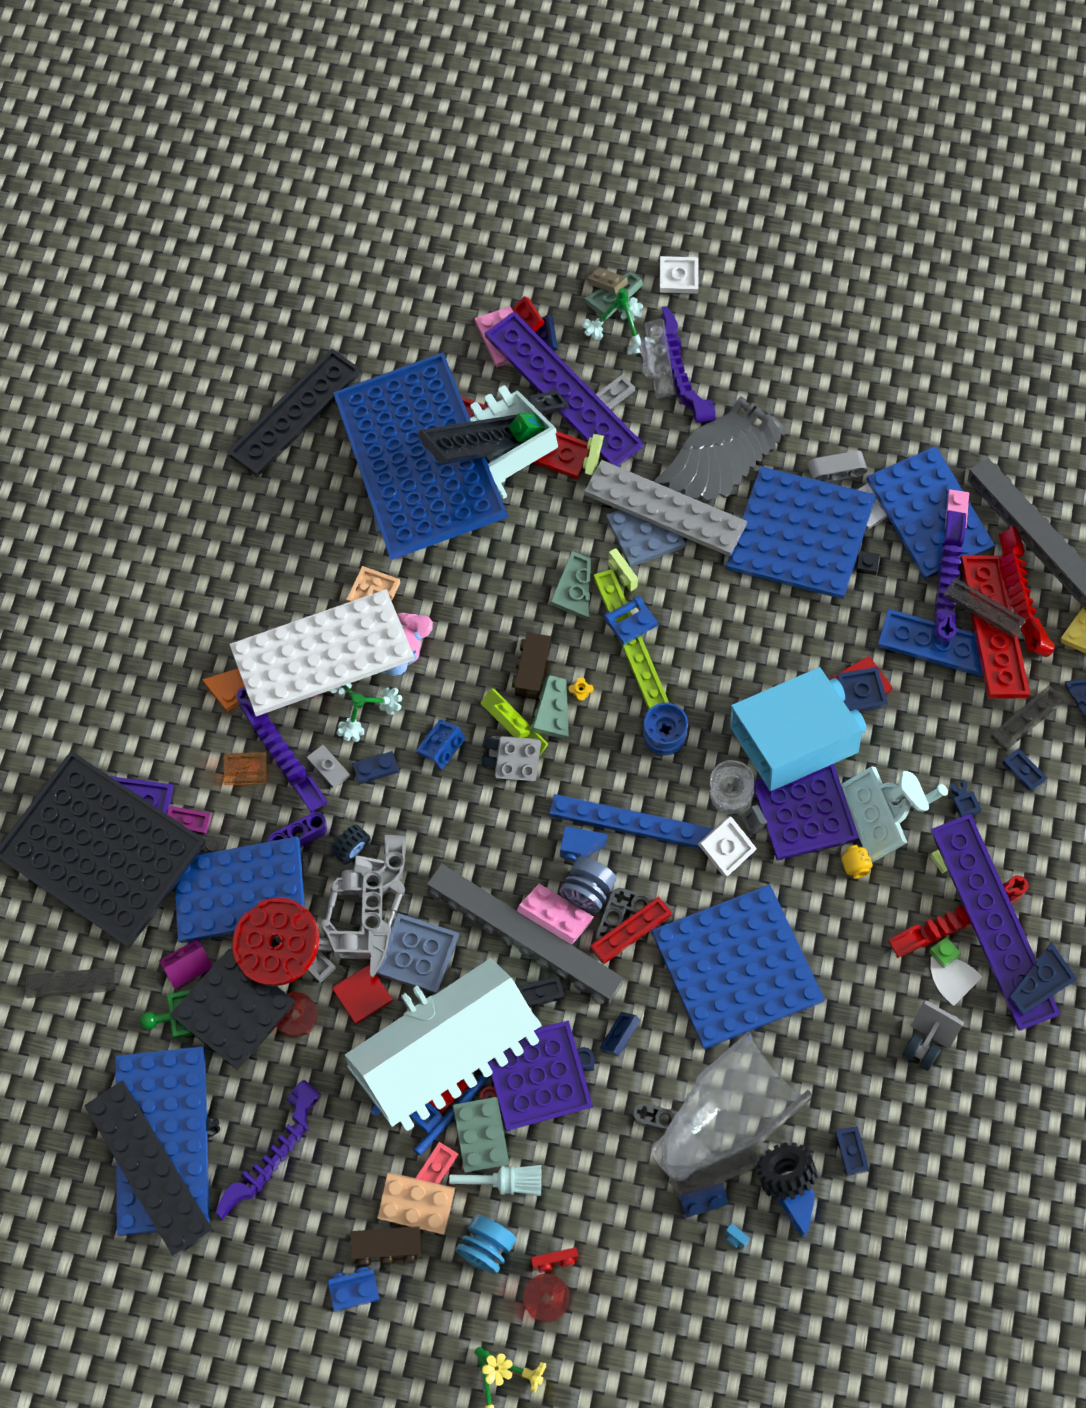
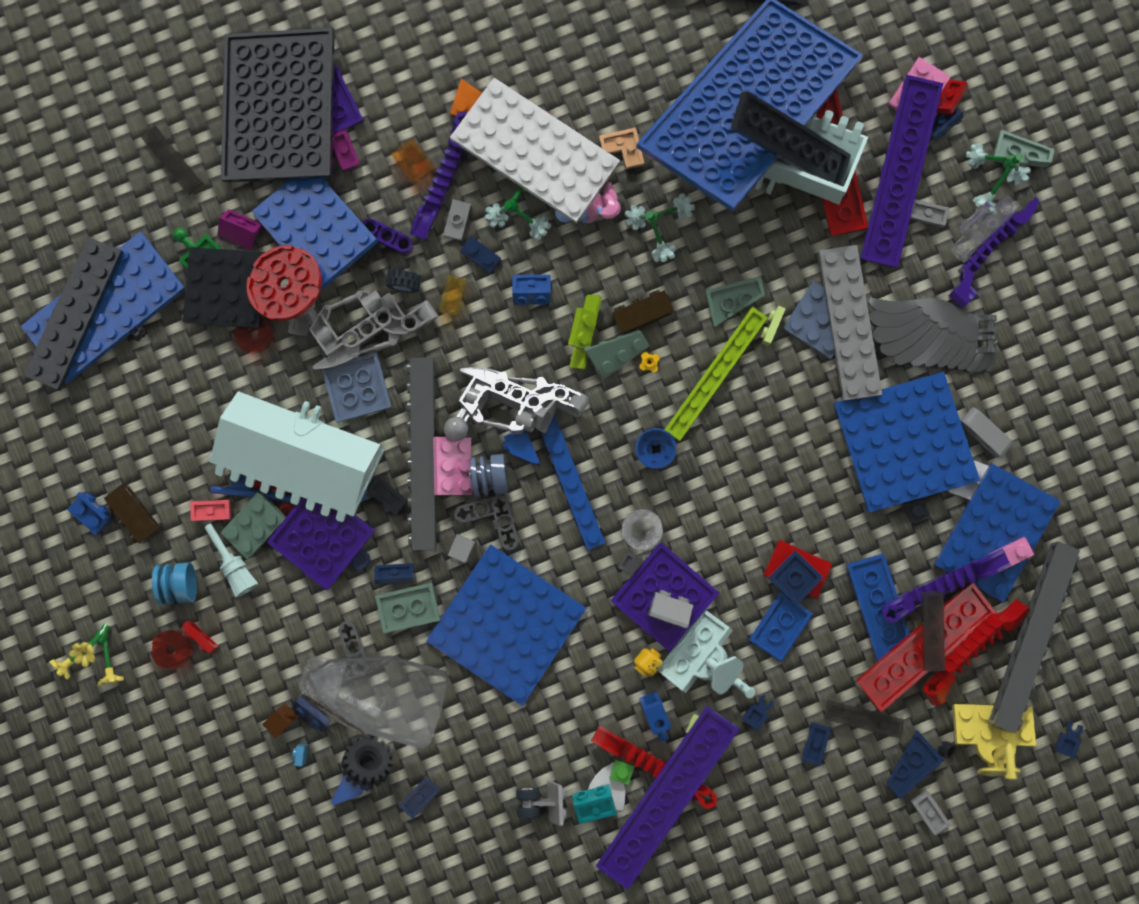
camera: 60 degrees right, 20 degrees up
dark purple piece [216,1080,321,1221] -> none
red tile [332,965,393,1025] -> none
light nougat plate [377,1172,455,1234] -> none
light grey plate [482,736,541,781] -> none
green brick [508,413,545,442] -> none
black plate [527,390,568,415] -> none
yellowish green plate [583,434,604,475] -> none
dark tan plate [587,268,628,294] -> none
red tile [590,896,672,965] -> none
blue plate [603,595,658,646] -> none
white plate [660,256,698,293] -> none
white plate [698,816,757,877] -> none
medium azure brick [730,667,866,791] -> none
dark blue wing [1009,942,1077,1016] -> none
none -> reddish brown brick [262,703,298,738]
none -> sand green plate [375,583,440,633]
none -> clear yellow plate [439,275,467,317]
none -> light grey piece [444,367,590,441]
none -> light grey brick [448,534,476,565]
none -> teal bracket [572,784,617,824]
none -> light aqua plant [625,193,695,262]
none -> blue torso [639,691,671,741]
none -> light grey slope [648,590,693,628]
none -> blue tile [748,592,813,662]

